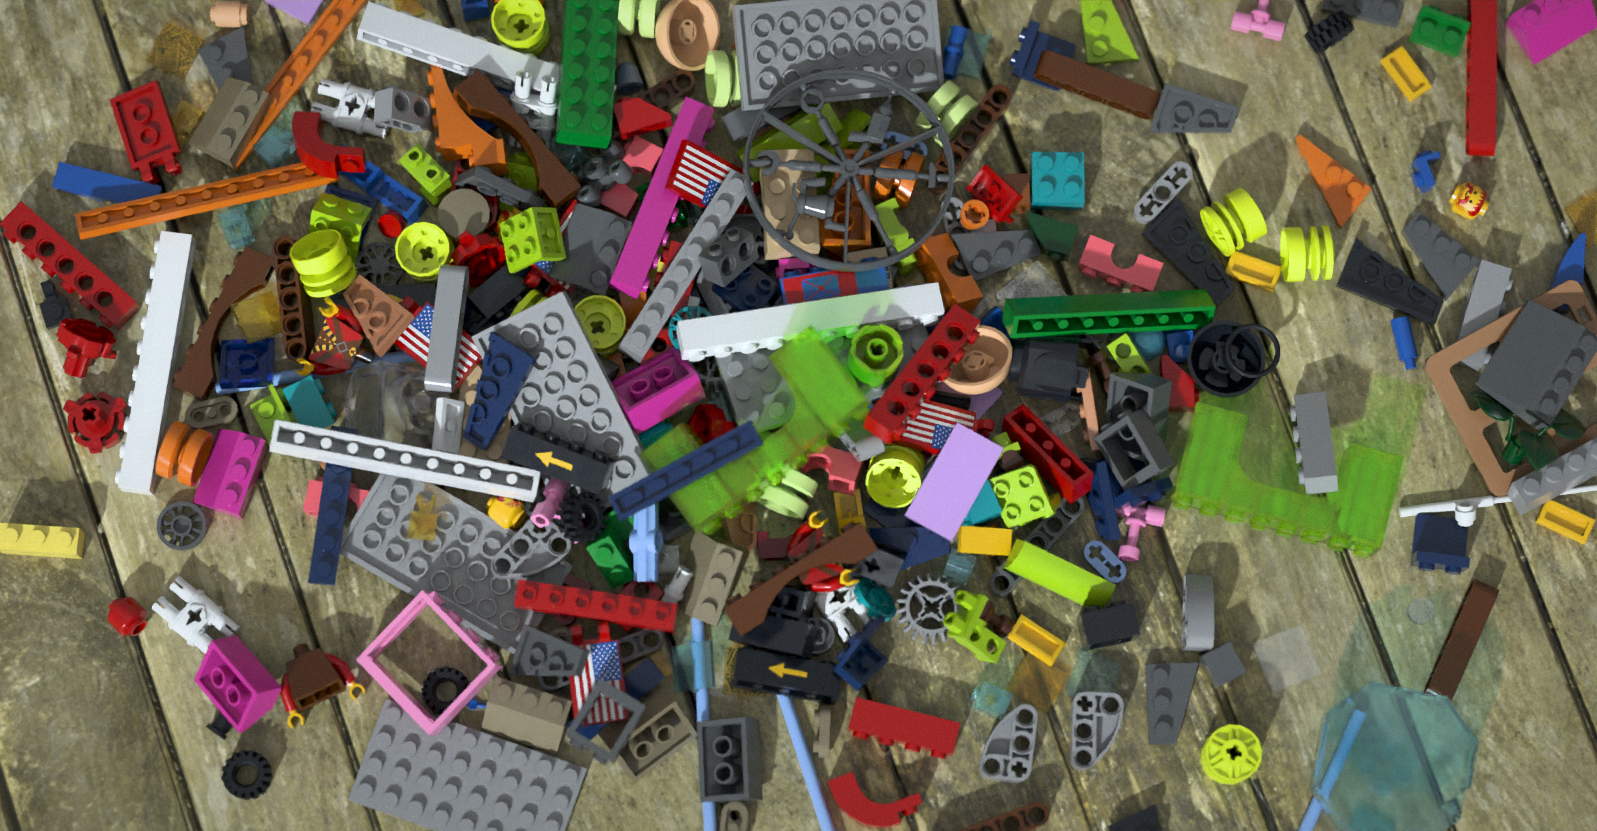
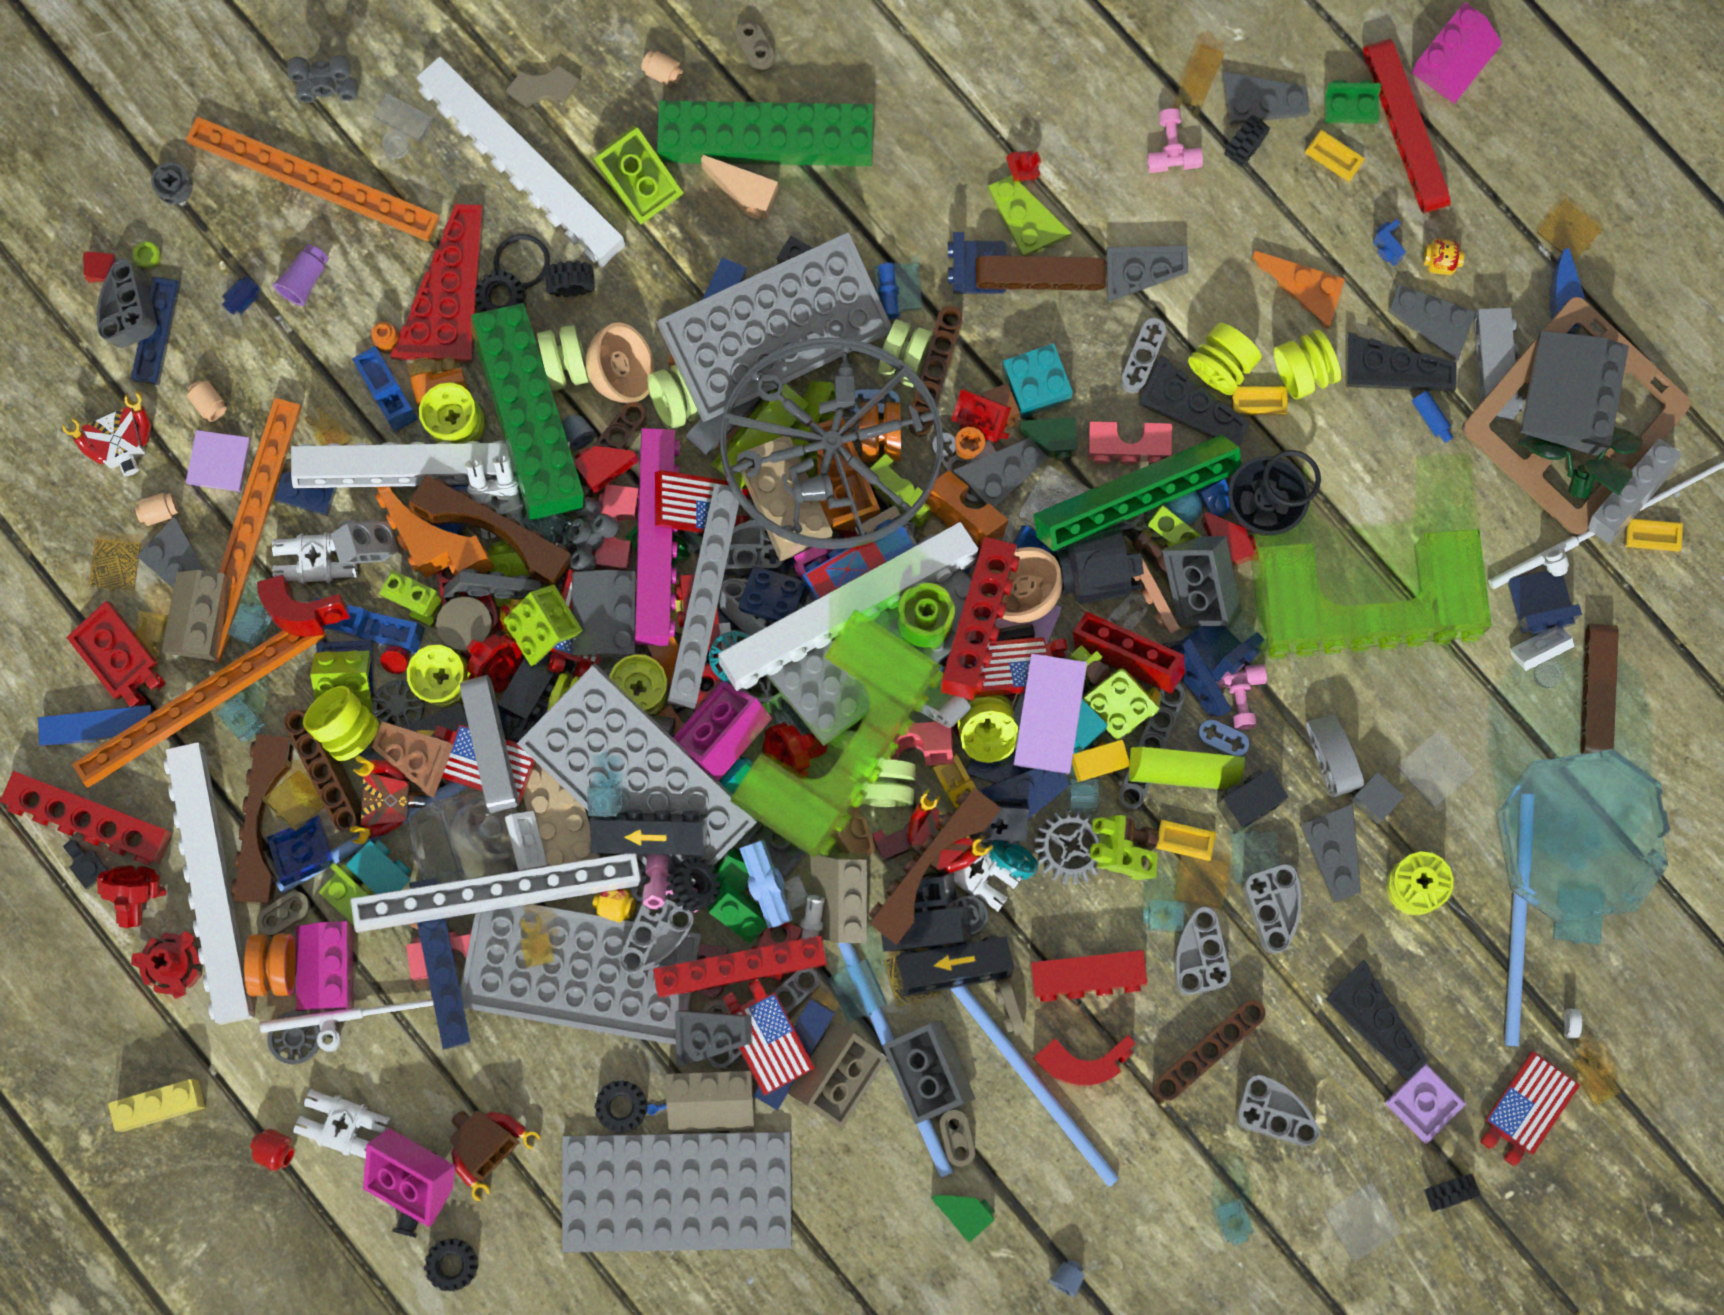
camera: 15 degrees left, 0 degrees up
bright pink window [356,590,503,736] -> none
dark blue wing [463,331,538,451] -> none
dark grey window [566,679,648,765] -> none
dark blue plate [608,420,764,521] -> none
dark grey brick [698,225,759,287] -> none
dark blue bracket [834,615,889,692] -> none
dark grey window [1093,408,1175,491] -> none
light grey brick [1290,391,1338,495] -> none
none -> white piece [260,999,433,1052]
none -> dark blue wing [274,472,337,516]
none -> clear light blue brick [587,779,622,816]
none -> white plate [1510,625,1574,671]

